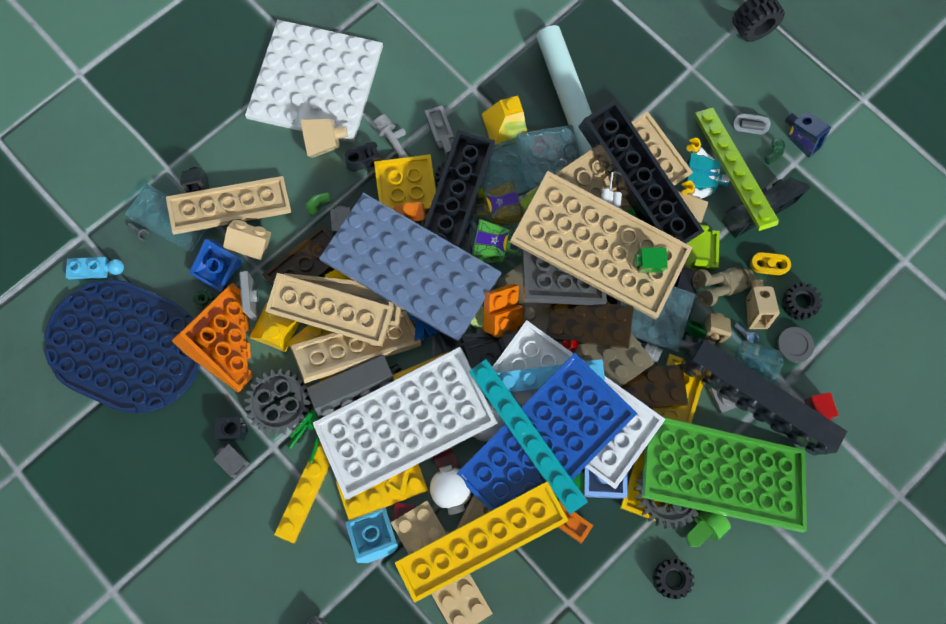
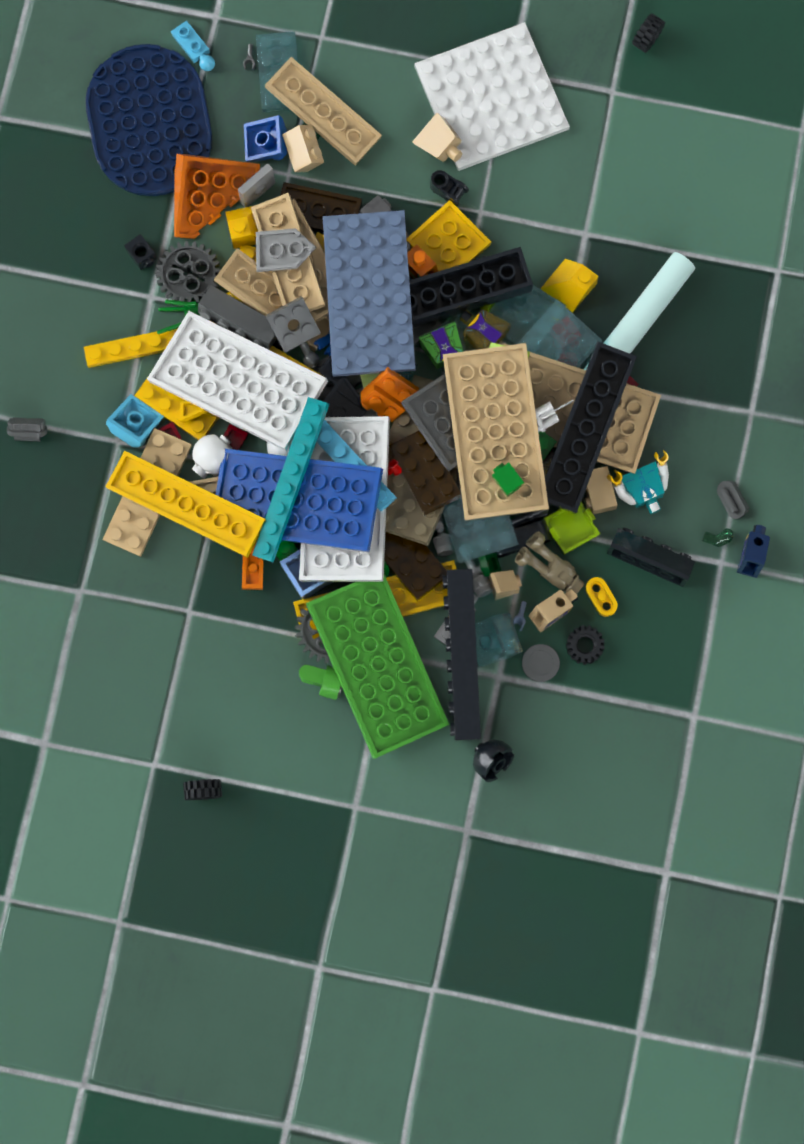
camera: 60 degrees right, 5 degrees up
black slope [180,167,209,193] -> none
dark green plate [193,290,213,309] -> none
flat silver brick [213,444,250,478] -> none
bright green arm [306,192,331,215] -> none
light grey piece [373,114,408,158] -> none
light grey hinge [425,105,454,157] -> none
black tyre [653,559,695,599] -> none
lime plate [695,107,779,231] -> none
red brick [804,392,839,421] -> none
none -> light grey tile [256,228,316,272]
none -> dark grey plate [265,296,321,368]
none -> black cylinder [473,739,514,782]

